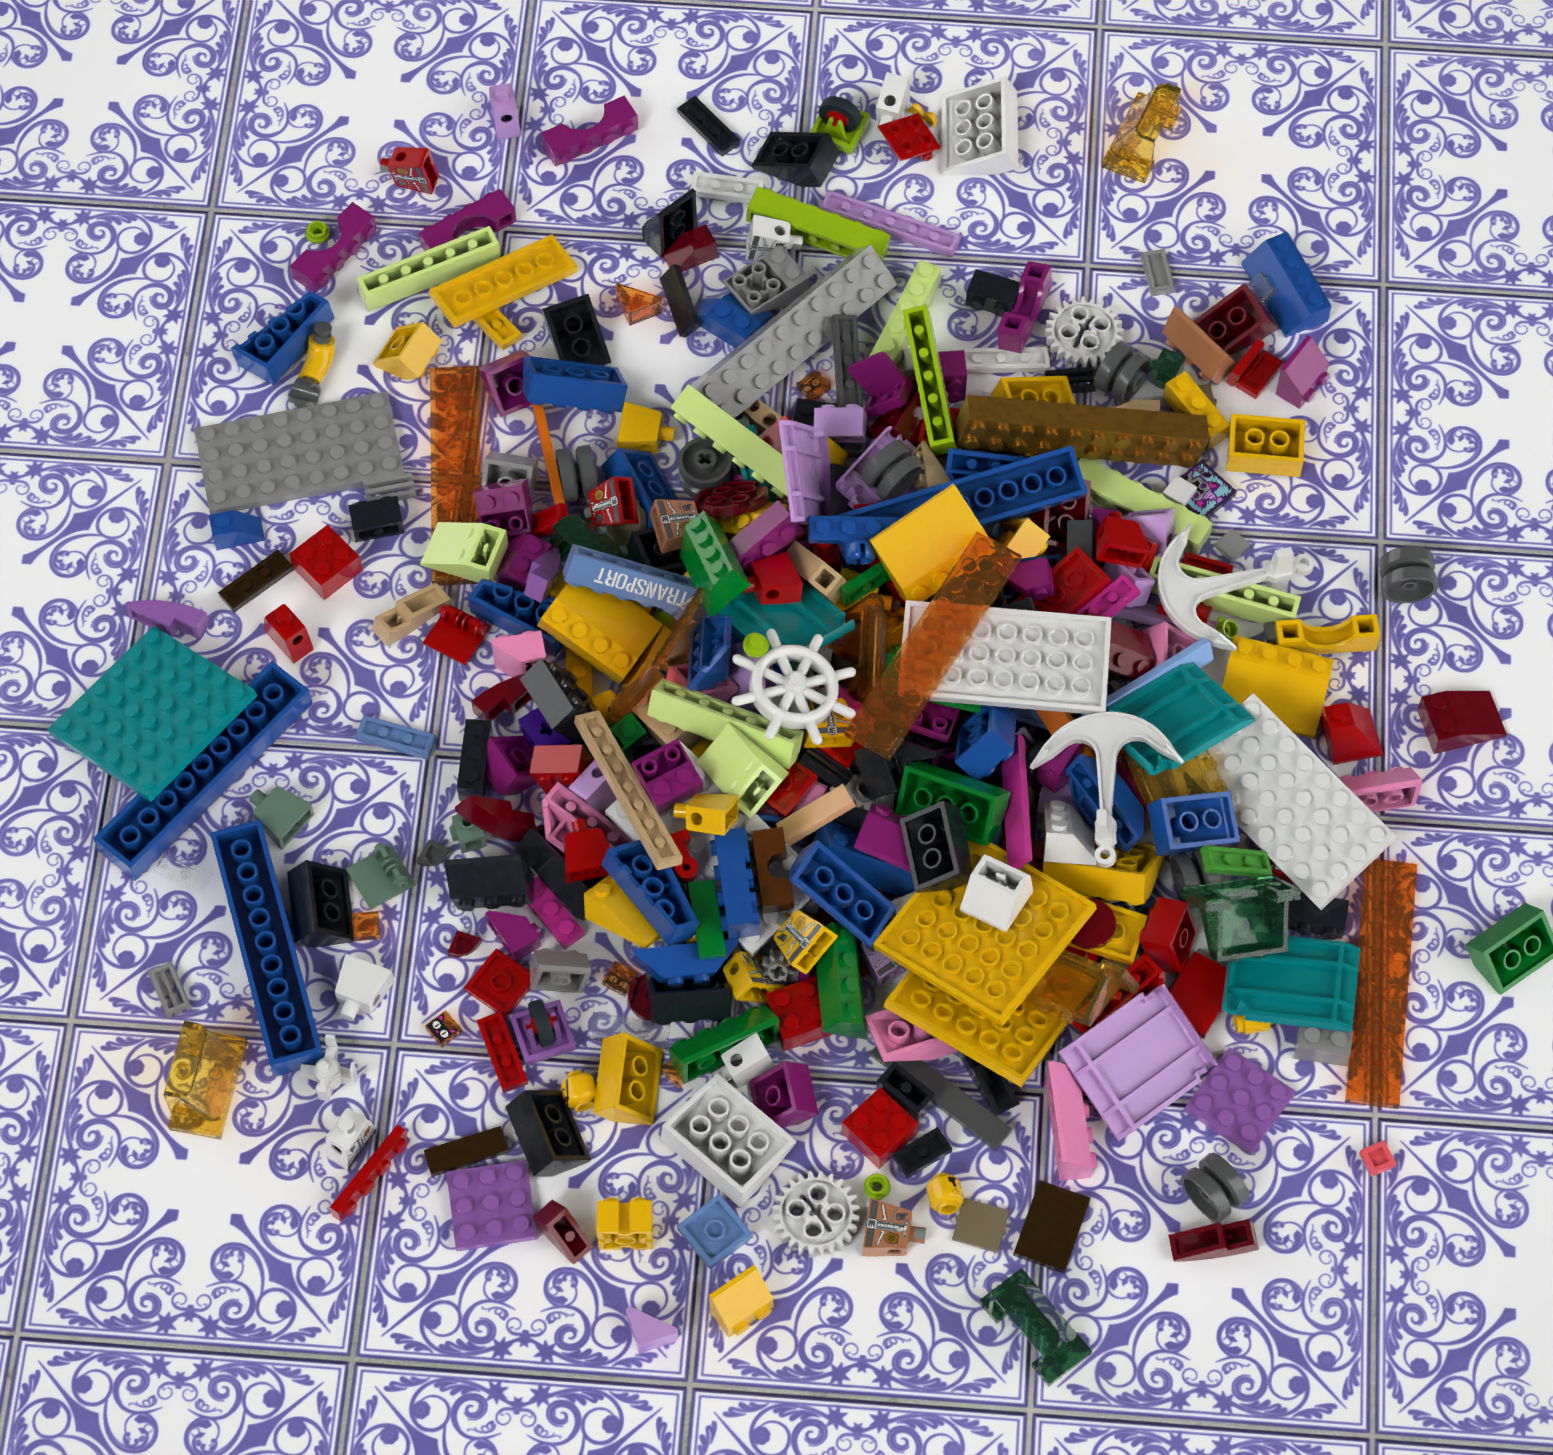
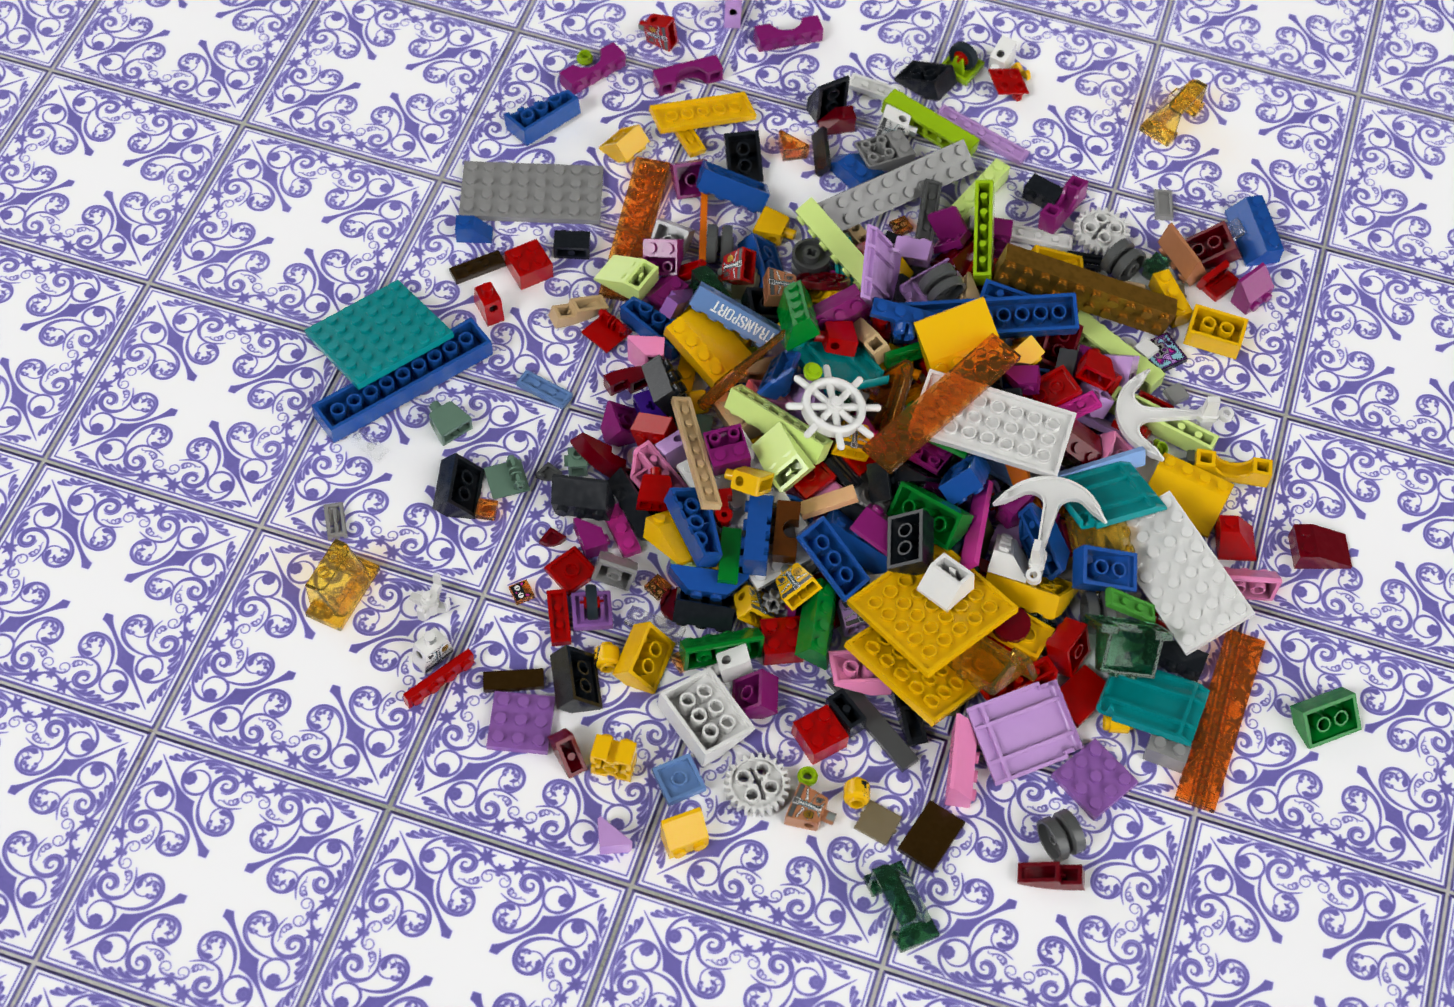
camera: 10 degrees right, 5 degrees down
medium lavender slope [126,600,210,639] -> none
blue brick [210,819,324,1077] -> none
piece [288,321,335,408] -> none
white torso [335,954,394,1021] -> none
yellowish green brick [357,226,501,312] -> none
light grey tile [363,472,417,501] -> none
black brick [457,719,493,801] -> none
green slope [610,713,649,755] -> none
black tile [677,96,740,157] -> none
black plate [892,1127,952,1179] -> none
white slope [942,76,1019,175] -> none
coral plate [1359,1140,1397,1177] -> none
dark grey wheel [1378,546,1438,604] -> none

